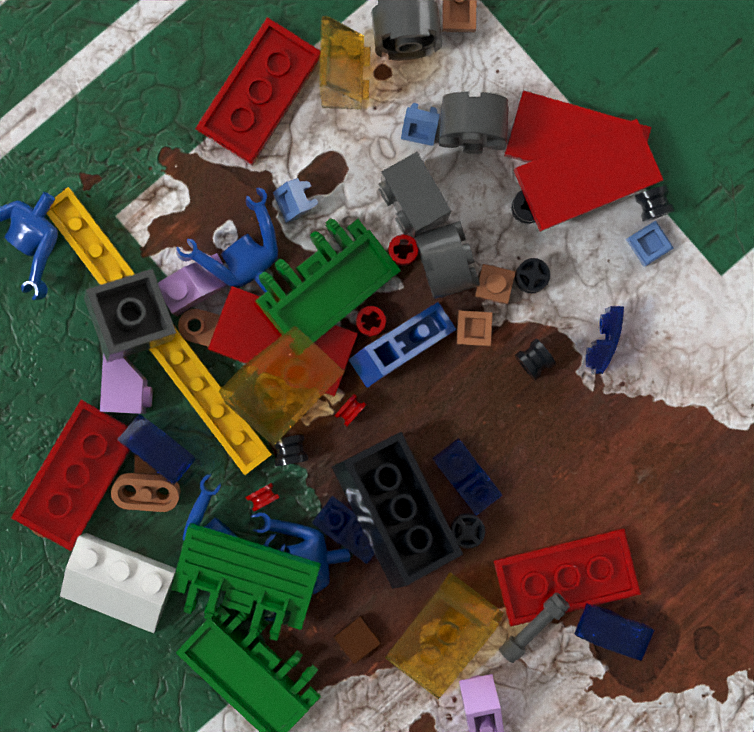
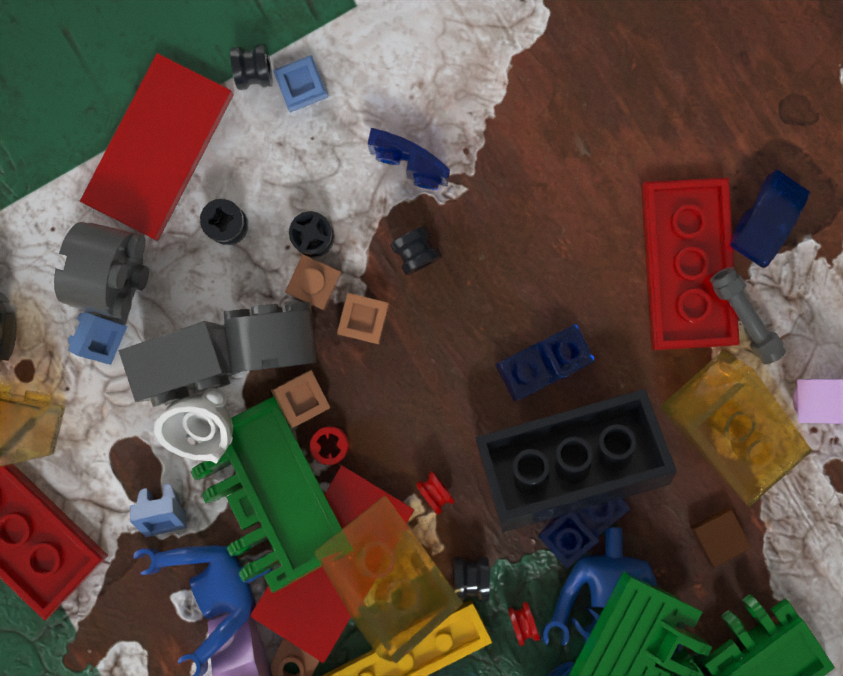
camera: 65 degrees left, 0 degrees up
blue slope [349,302,456,388] -> none
red bush [388,234,419,266] -> none
black wheel [450,513,485,549] -> none
red tile [513,119,663,232] -> none
none -> white helmet [153,388,233,463]
none -> nougat plate [271,370,330,428]

